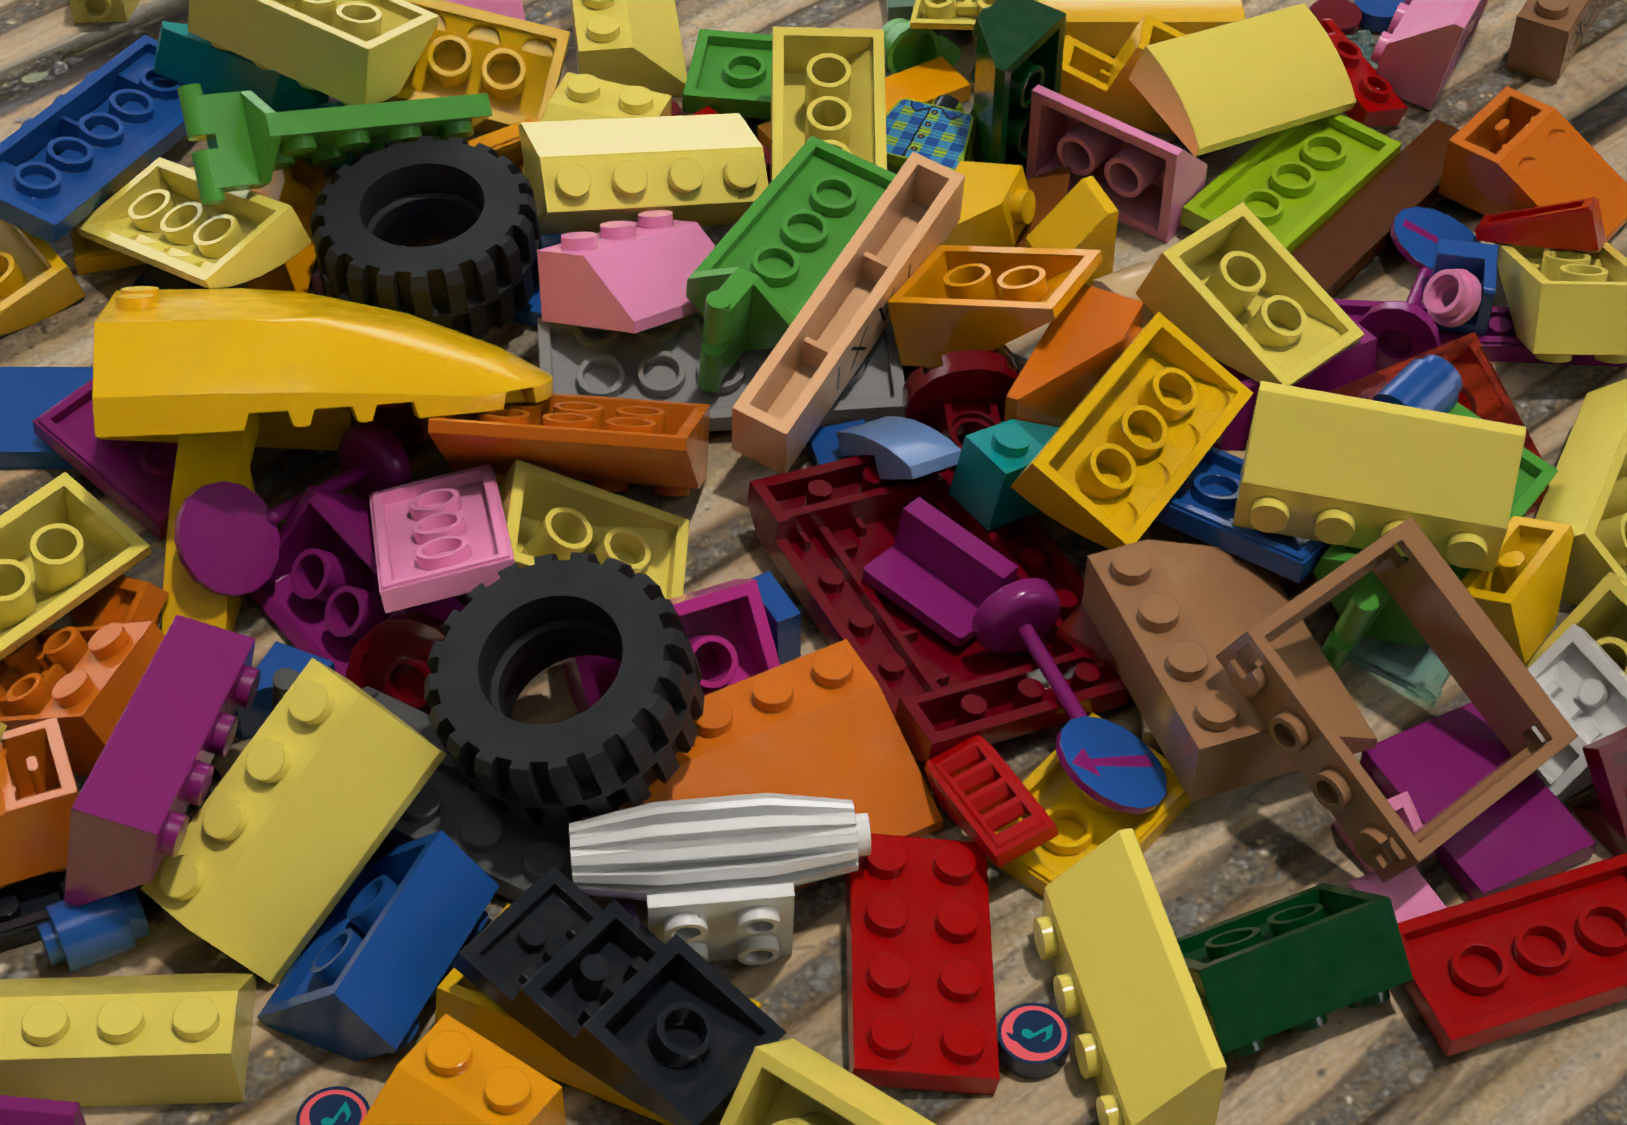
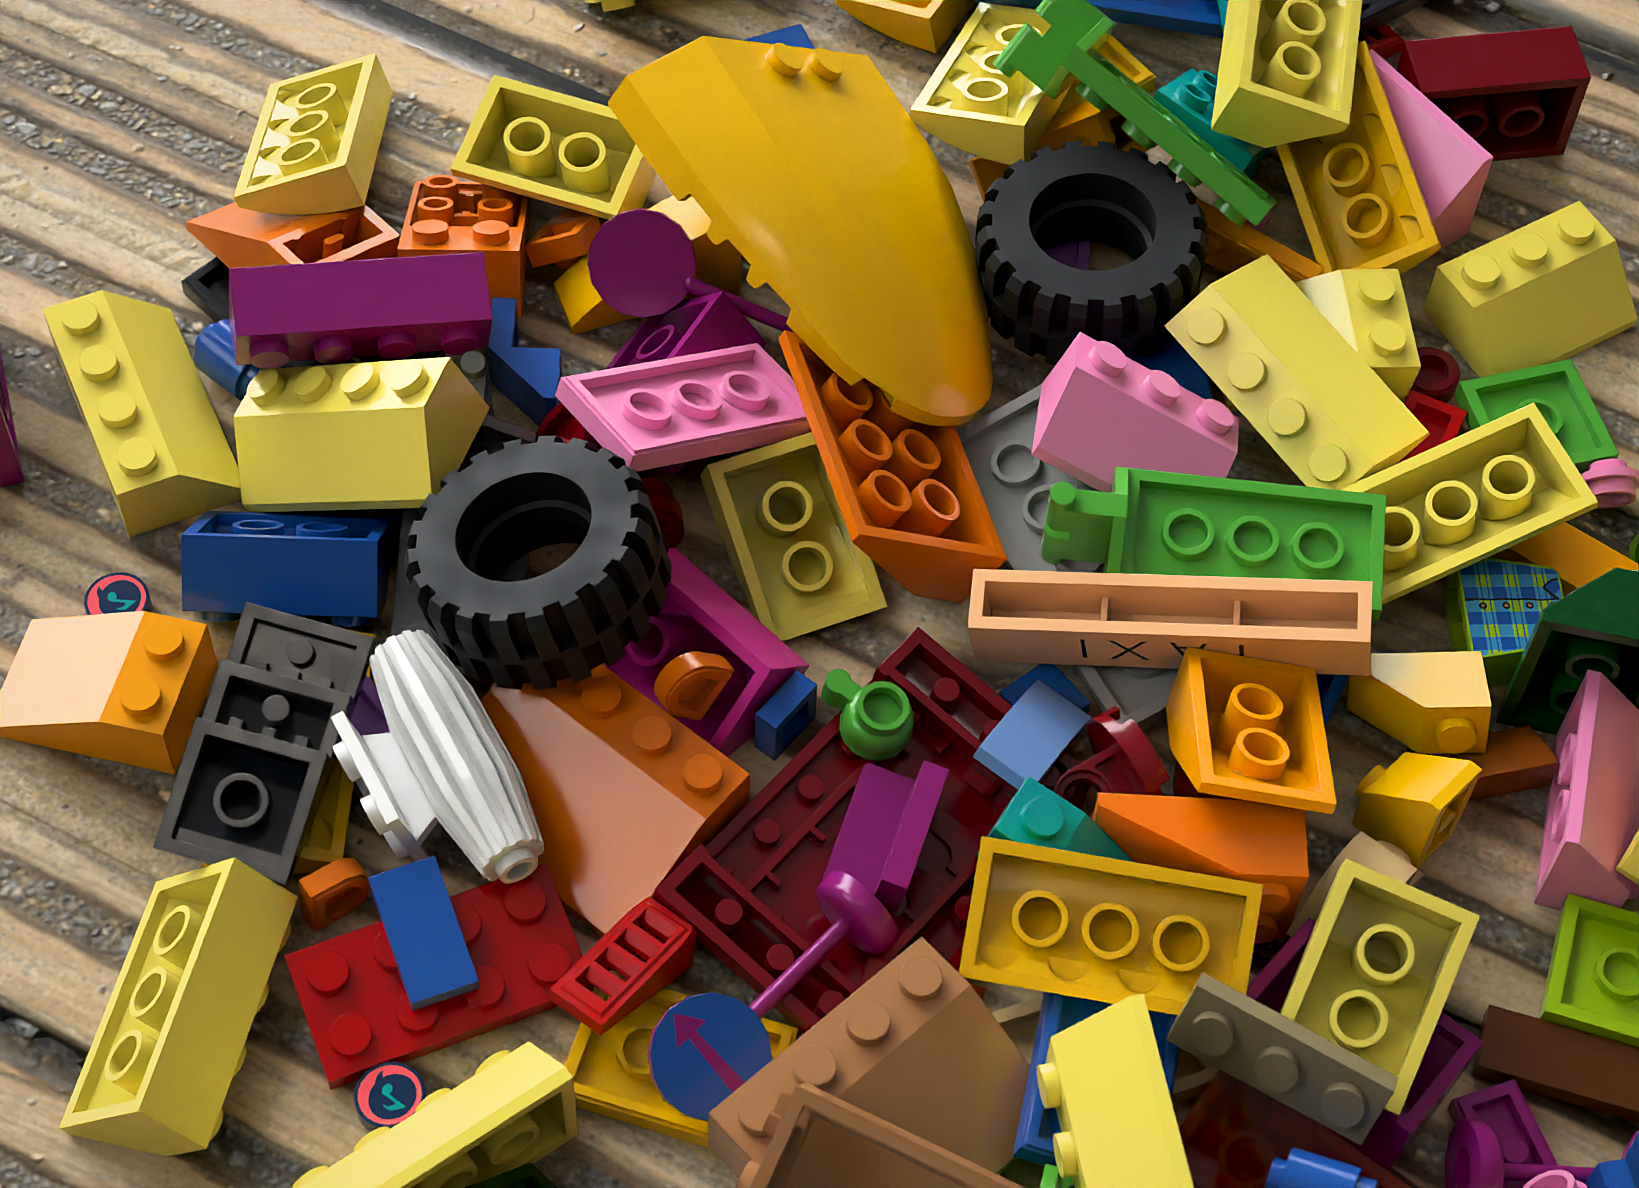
camera: 65 degrees right, 10 degrees up
none -> orange tile [299,858,370,932]
none -> blue tile [368,855,479,1011]
none -> orange tile [654,651,735,721]
none -> bright green piece [821,669,914,761]
none -> dark tan plate [1166,972,1398,1146]

